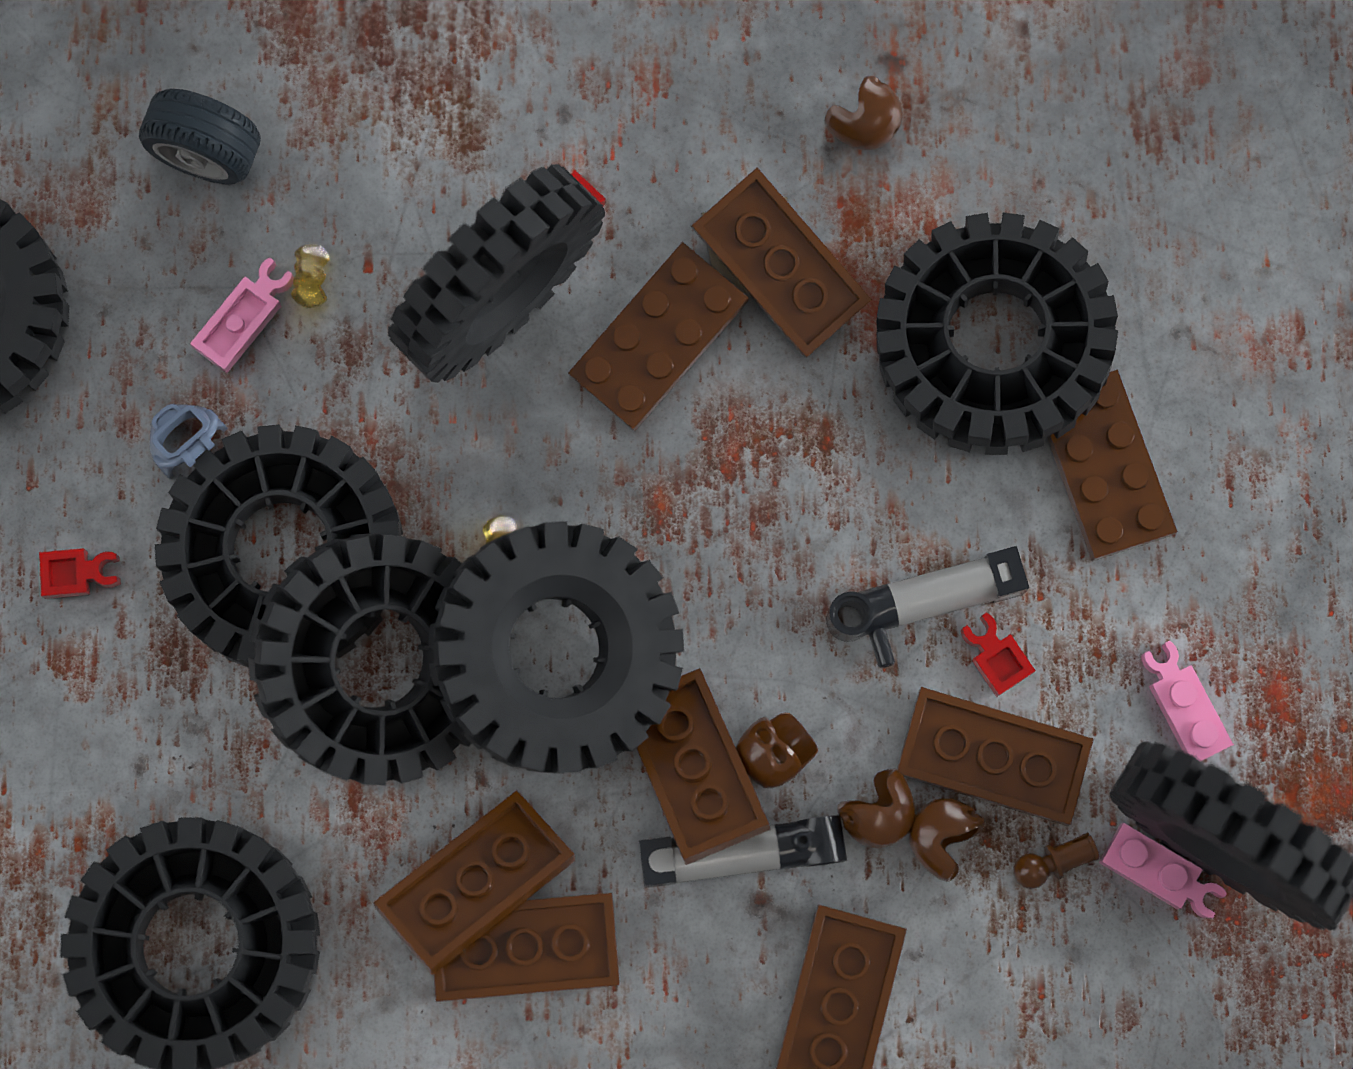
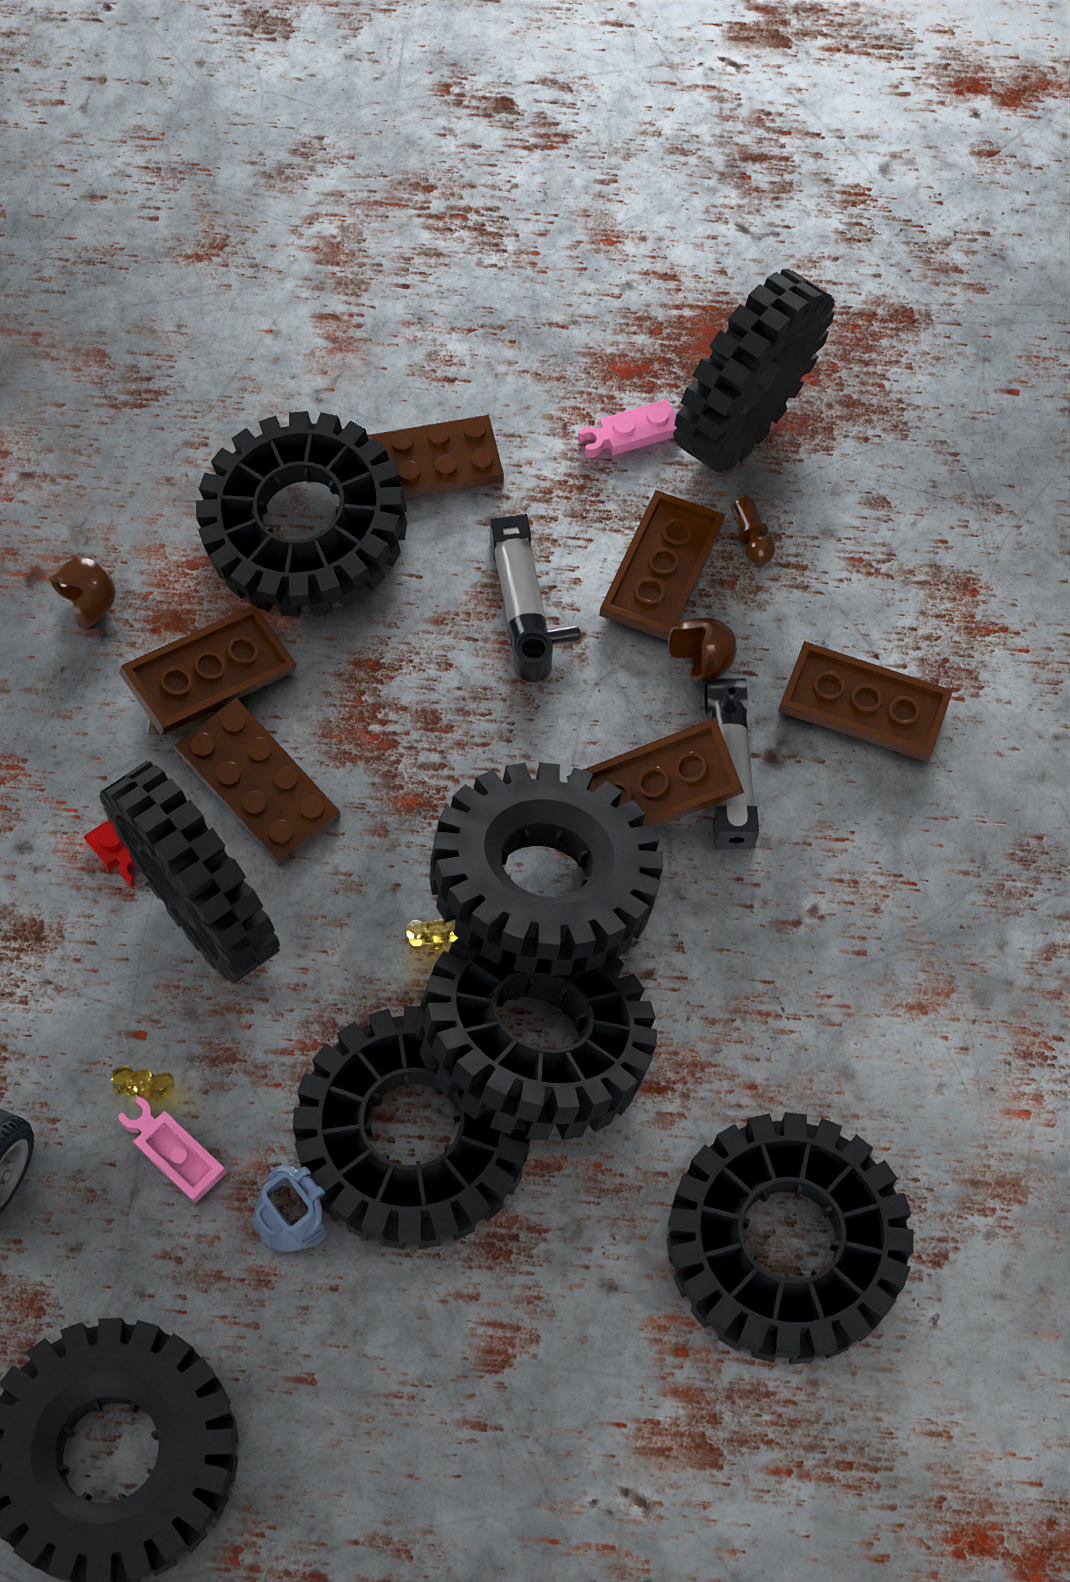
camera: 80 degrees left, 15 degrees down
red plate [39,548,121,599] -> none
reddish brown plate [373,790,575,975] -> none
reddish brown plate [434,893,620,1002] -> none
reddish brown helmet [736,712,818,788] -> none
reddish brown helmet [909,798,985,882] -> none
red plate [961,612,1036,697] -> none
bright pink plate [1099,823,1226,919] -> none

